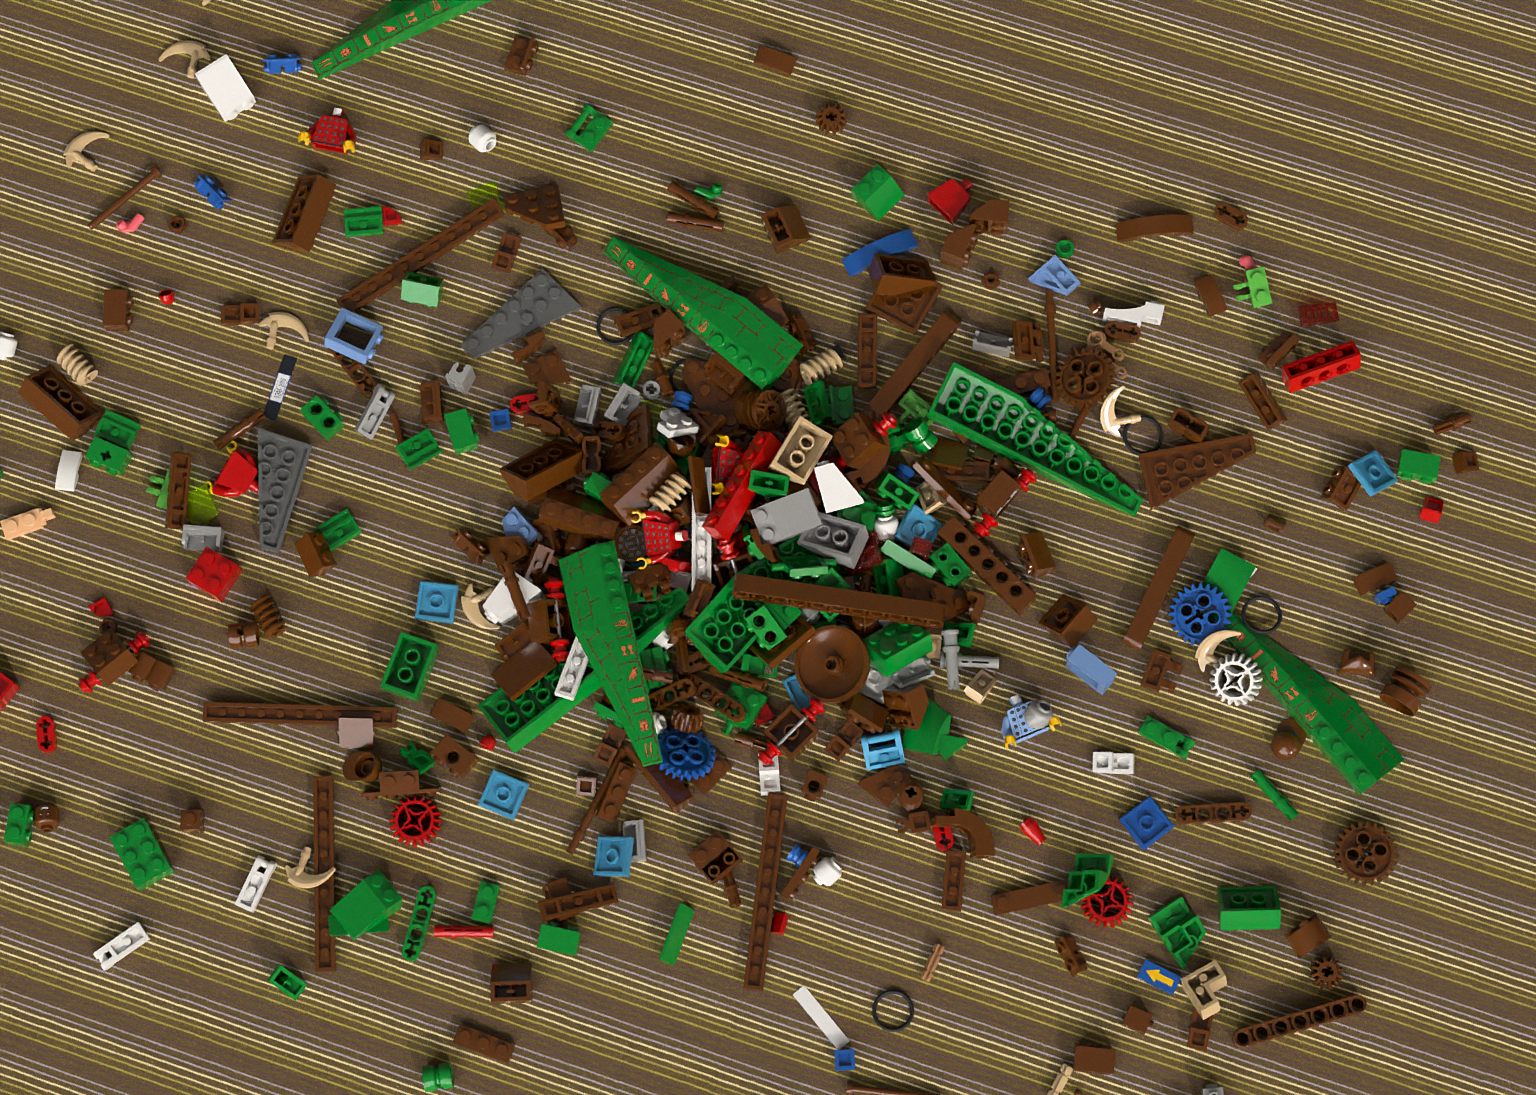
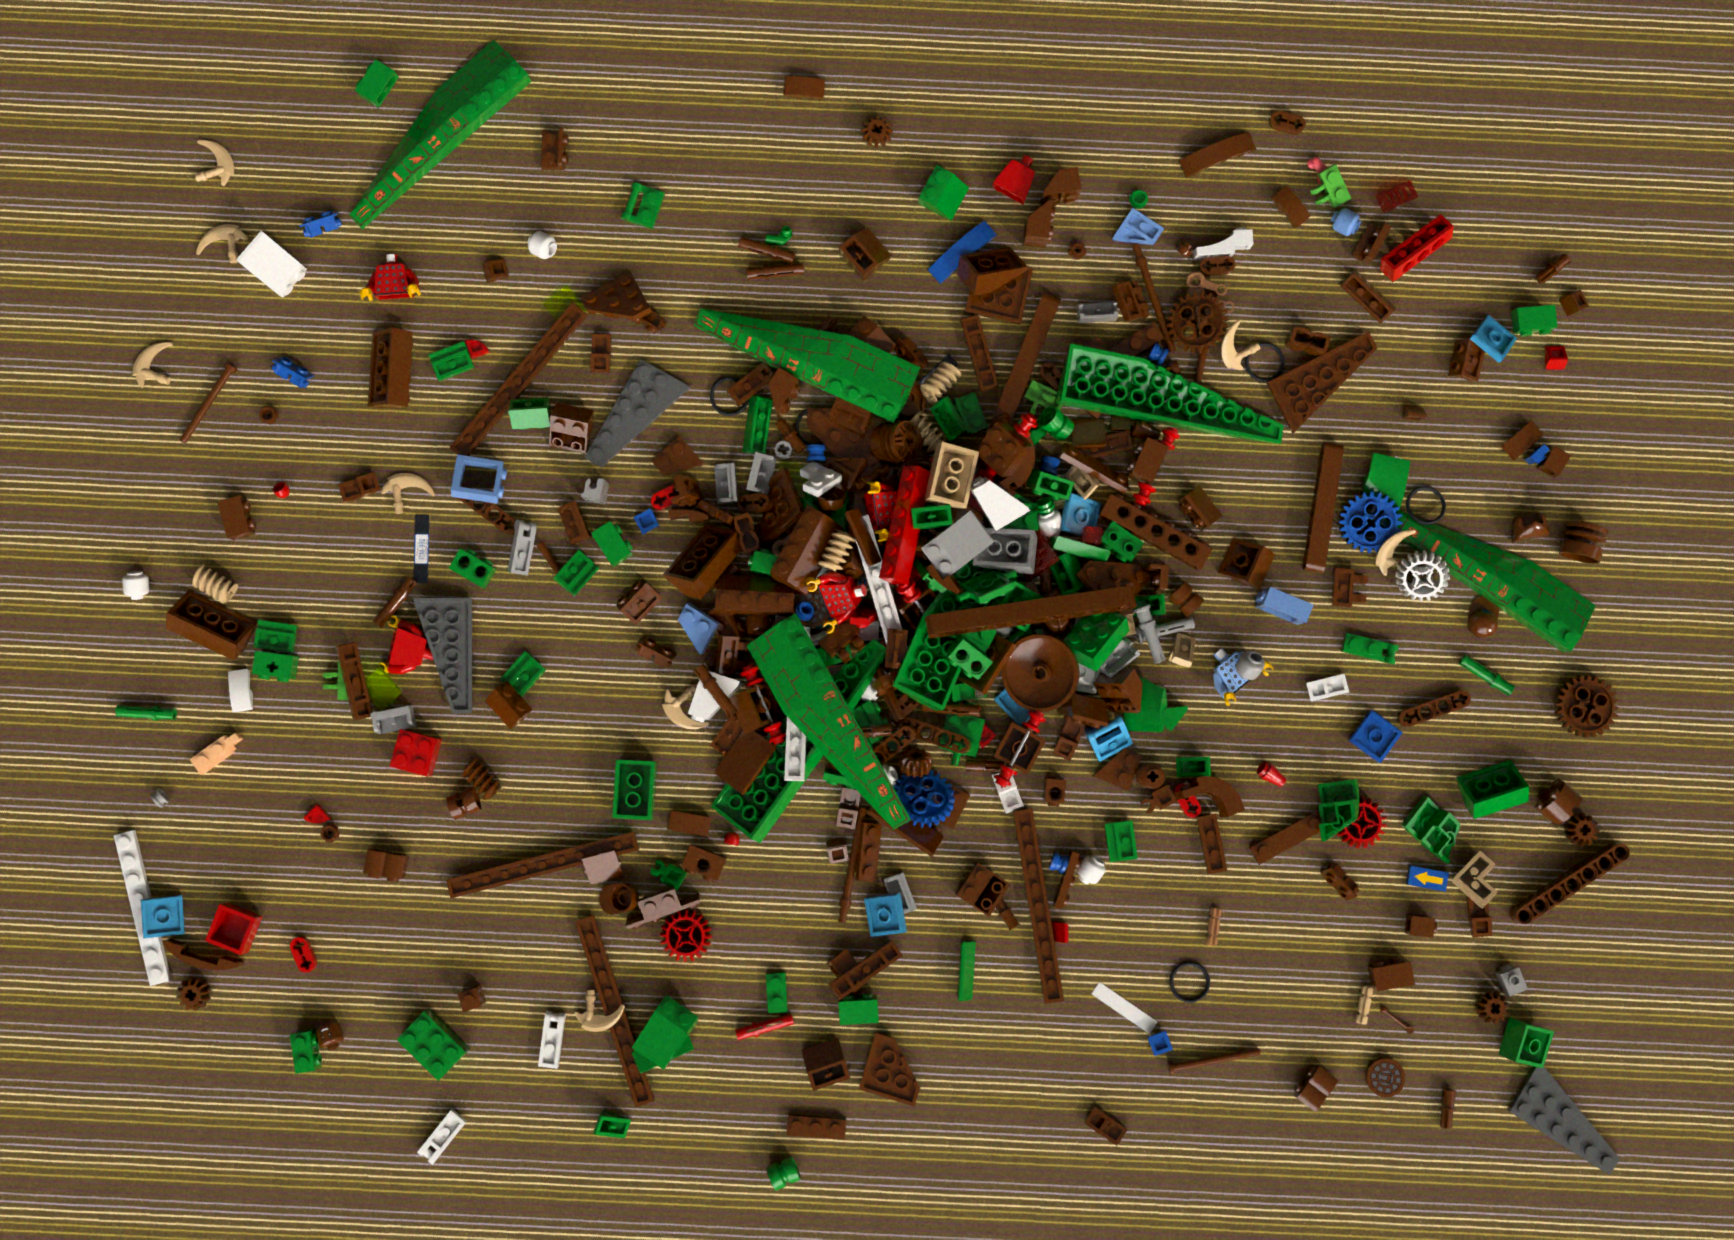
camera: 25 degrees left, 10 degrees up
reddish brown brick [78,628,150,694] -> none
coral arm [116,213,145,233] -> none
green beam [402,886,437,962] -> none
dark azure plate [415,581,459,624] -> none
dark azure plate [478,769,529,820] -> none
reddish brown wing [485,536,531,571] -> none
reddish brown slope [512,331,546,364] -> none
none -> reddish brown slope [549,403,594,454]
none -> reddish brown bracket [616,579,662,625]
none -> blue plate [795,602,814,621]
none -> reddish brown plate [859,1032,920,1107]
none -> reddish brown beam [1039,362,1062,391]
none -> green plate [1104,820,1138,863]
none -> reddish brown wheel [1168,581,1205,617]
none -> medium blue head [1331,208,1361,236]

